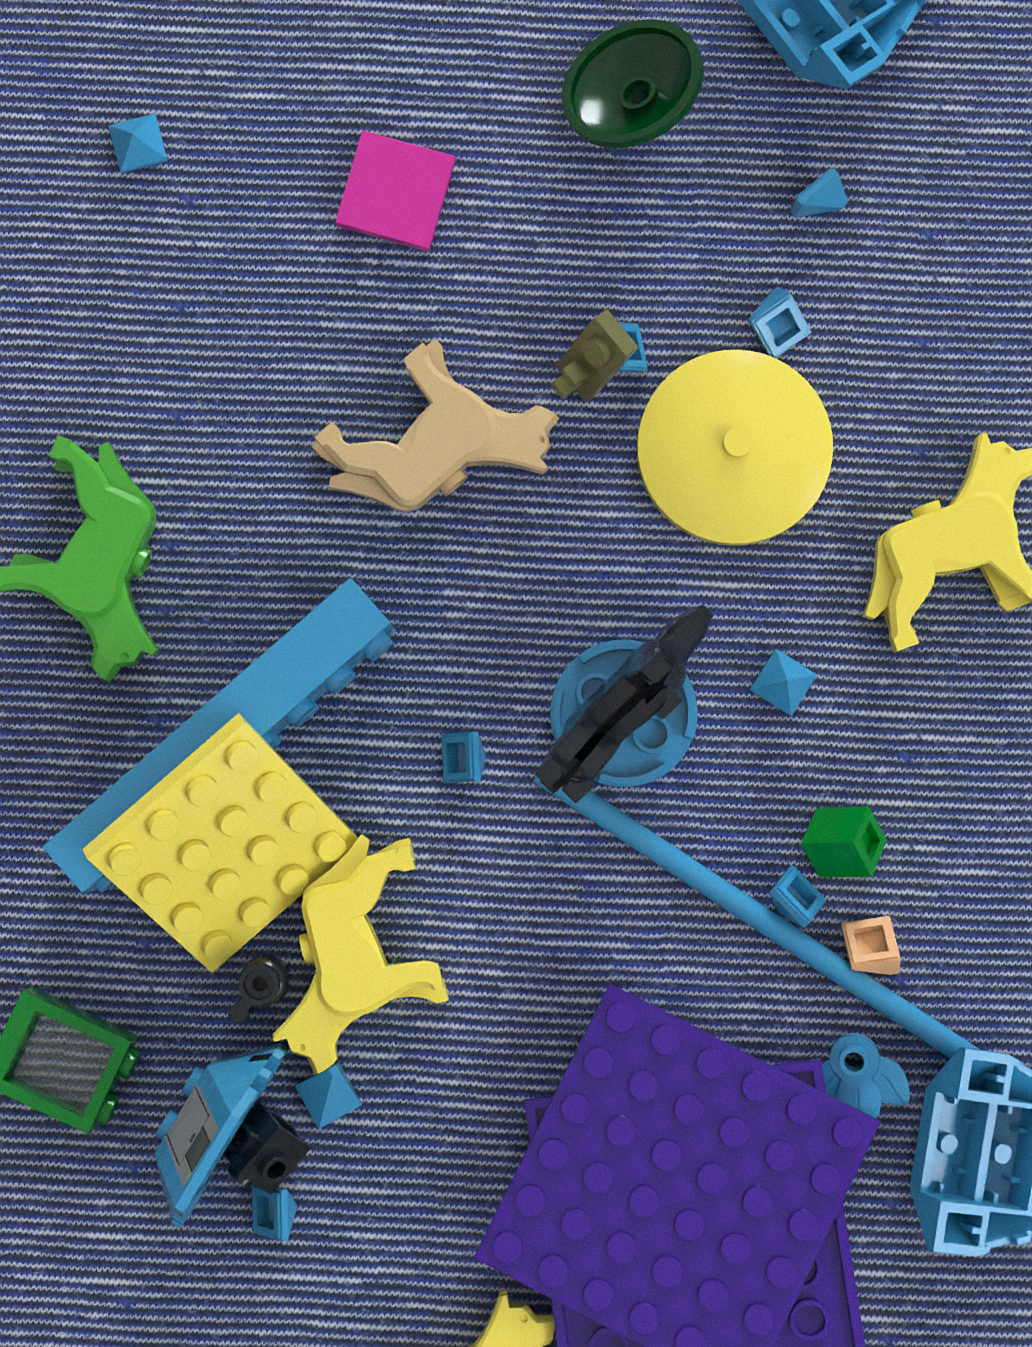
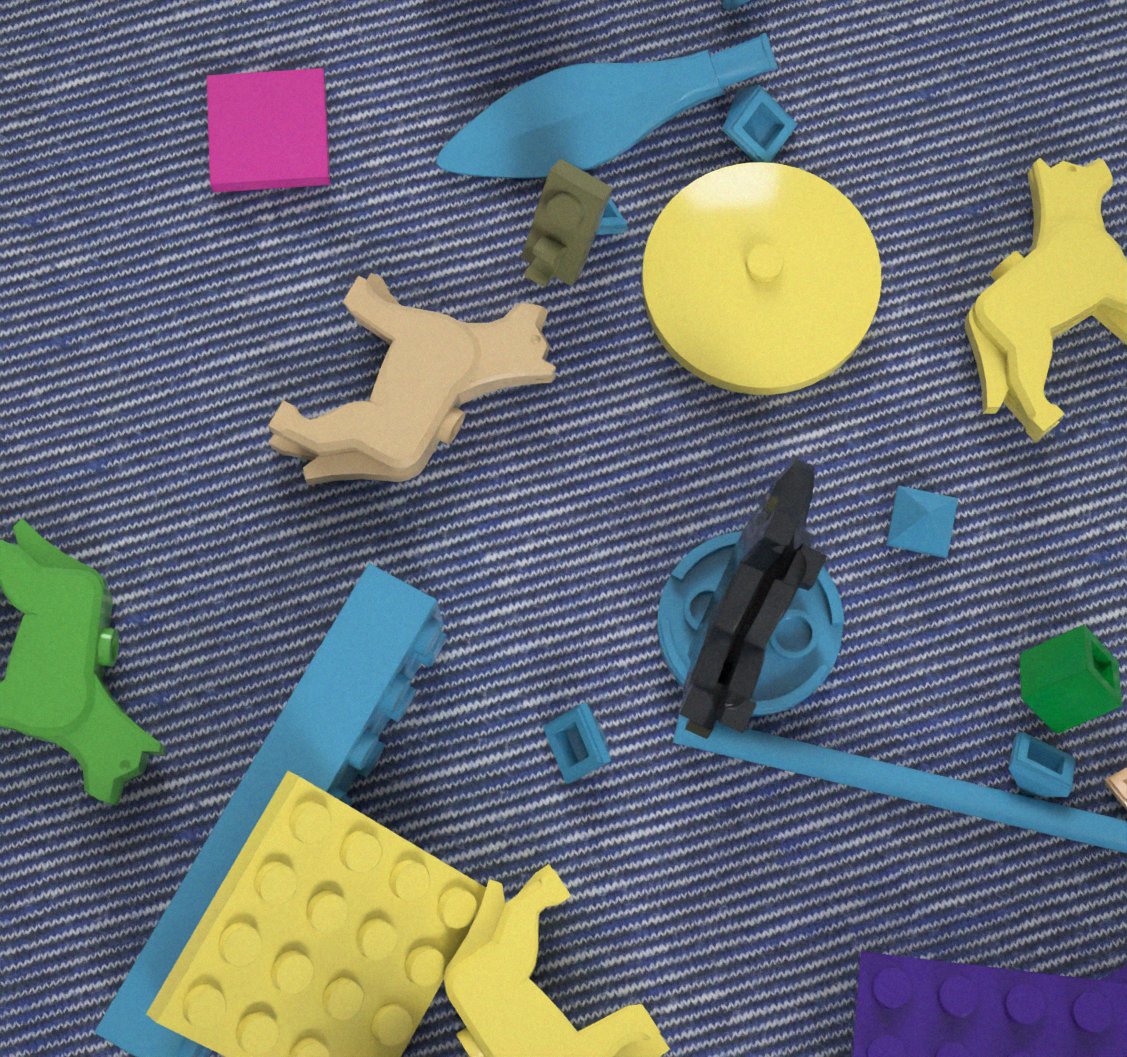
camera: 20 degrees left, 10 degrees down
none -> dark azure animal [436,33,778,179]

